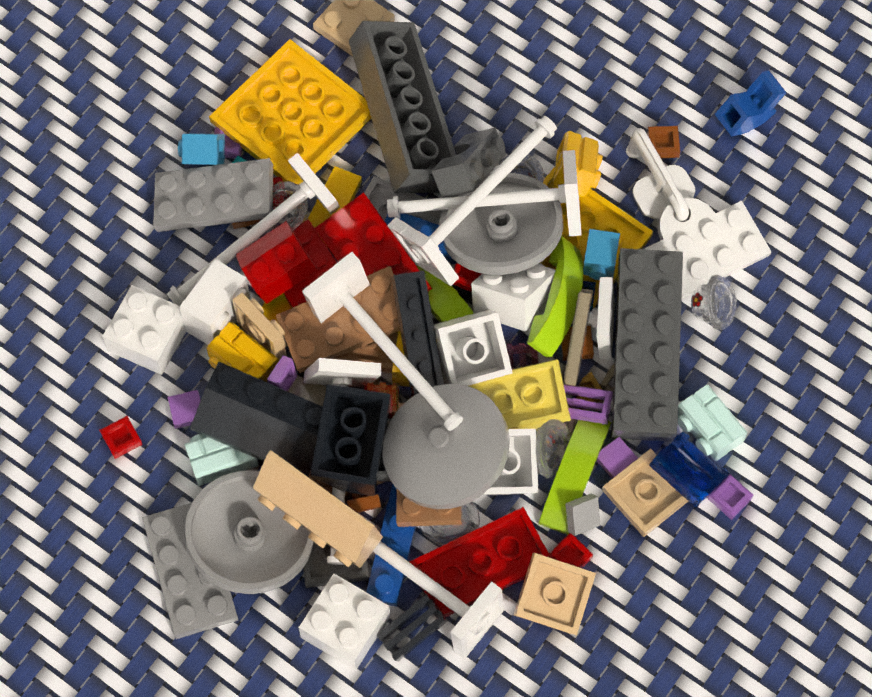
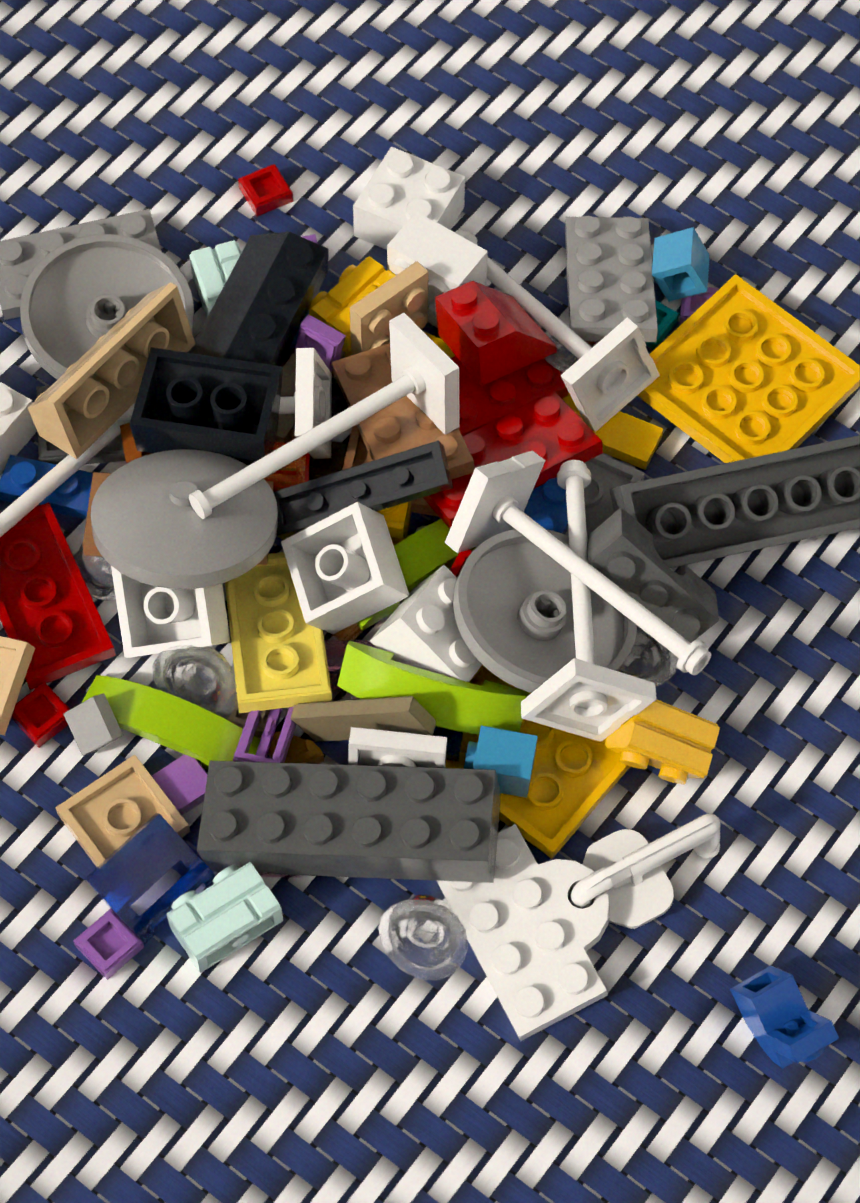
camera: 90 degrees right, 5 degrees down
dark orange plate [647,126,680,158] -> none

